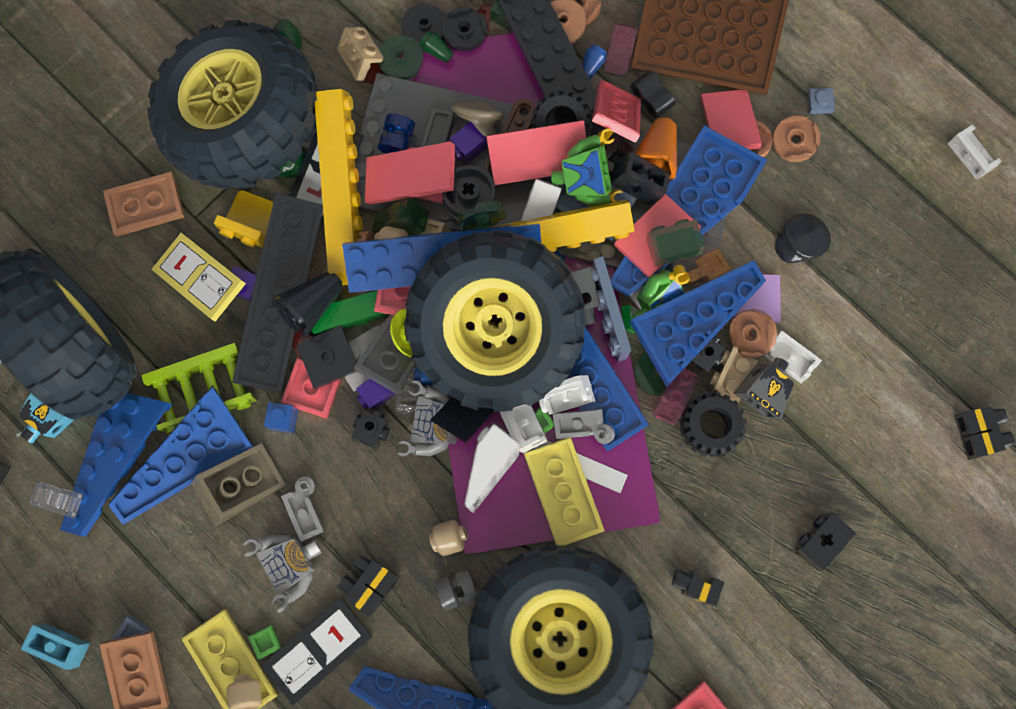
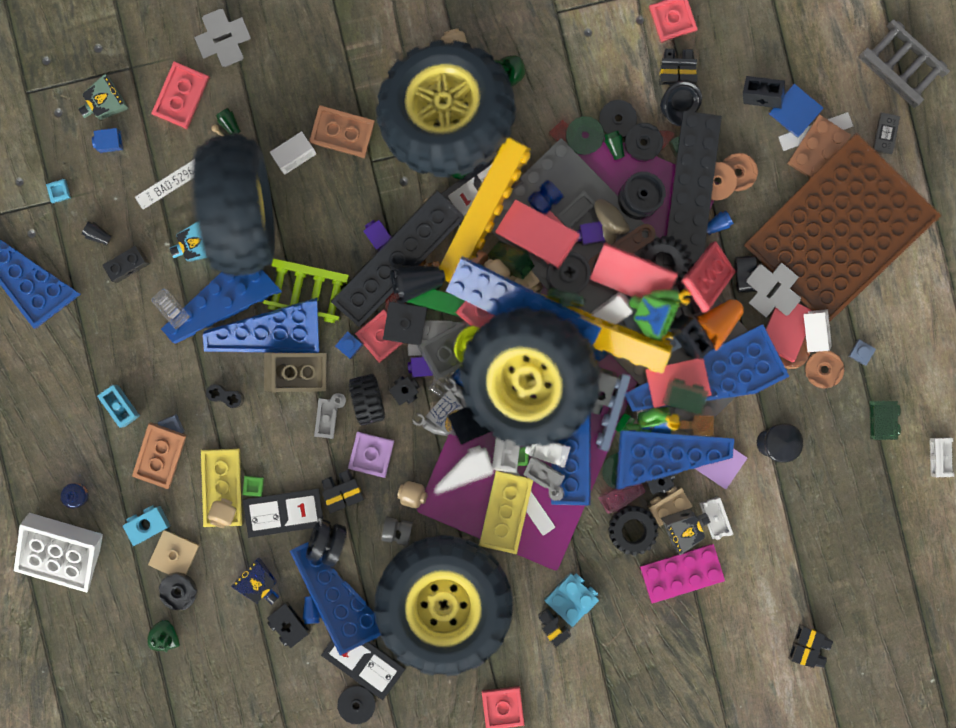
camera: 30 degrees right, 10 degrees up
tile [151,233,246,321] -> none
yellow bracket [214,190,273,248] -> none
light grey torso [241,535,322,613] -> none
tan bracket [337,27,384,81] -> none
clear pink bracket [604,23,639,76] -> none
nougat plate [729,309,777,358] -> none
black brick [794,513,856,571] -> none
none -> black axle [206,384,244,408]
none -> white hinge [270,131,316,174]
none -> black wheel [306,518,347,567]
none -> lavender tile [348,431,394,478]
none -> black tyre [349,373,385,426]
none -> medium azure plate [544,572,599,627]
none -> black wheel [618,172,666,220]
none -> dark pink plate [640,544,725,604]
none -> light grey piece [746,263,801,317]
none -> white hinge [804,309,832,352]
none -> clear green brick [870,401,901,440]

